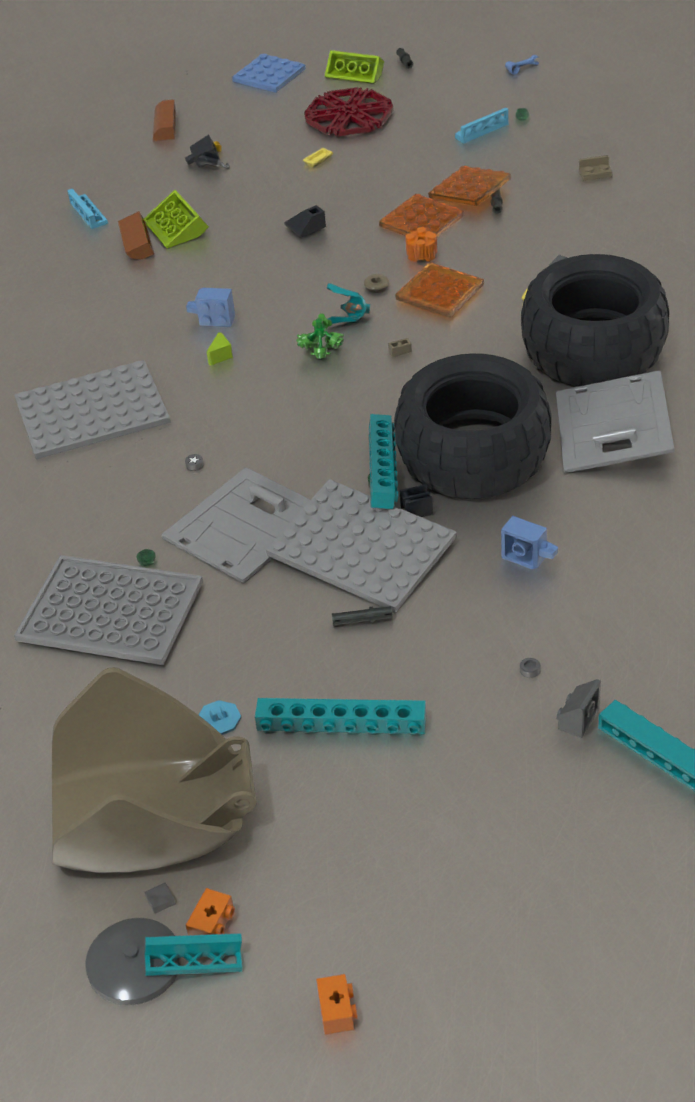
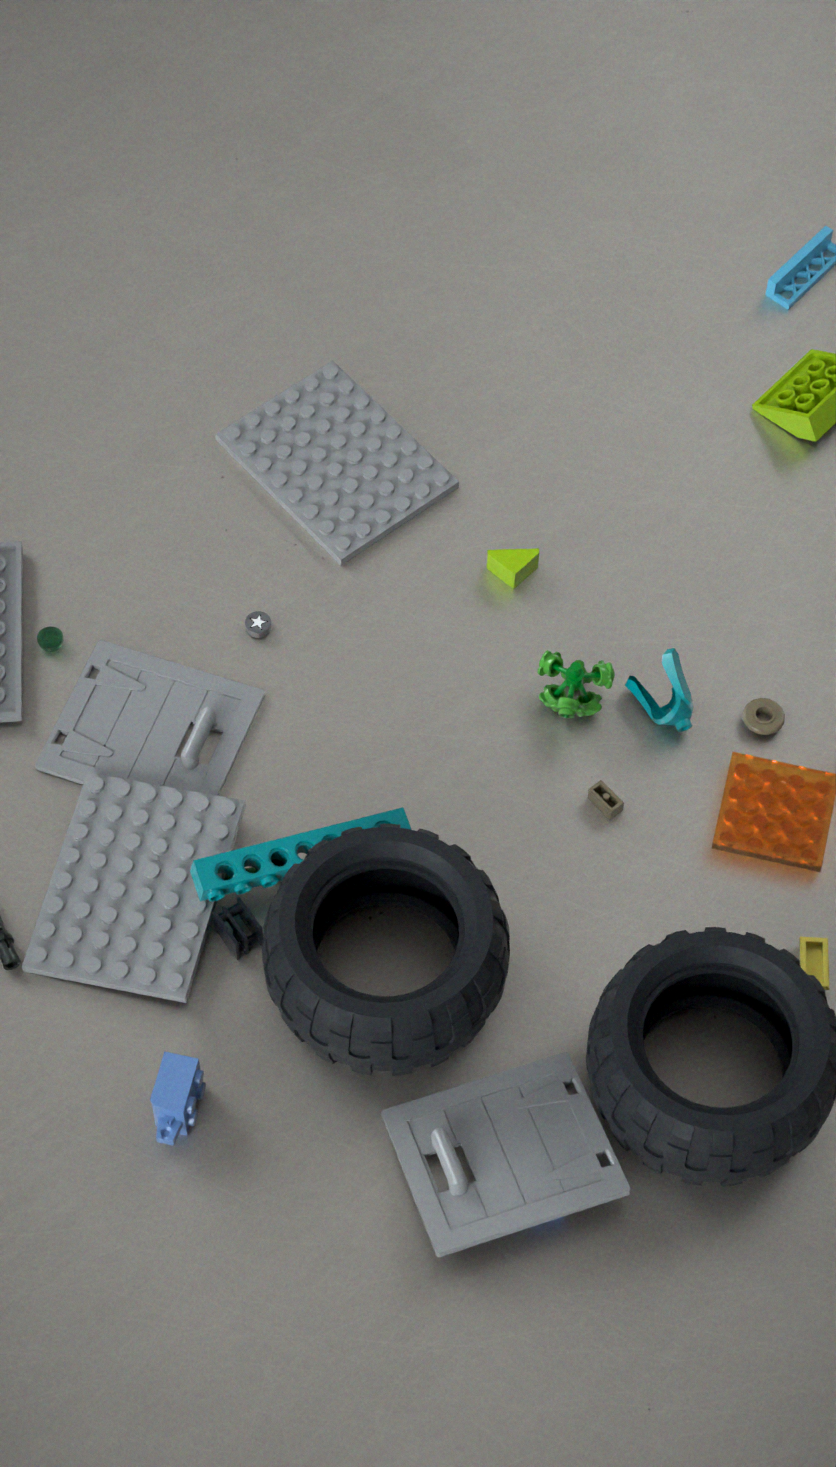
camera: 65 degrees right, 15 degrees up
dark orange brick [118,211,154,260] -> none
medium blue hinge [186,288,235,327] -> none

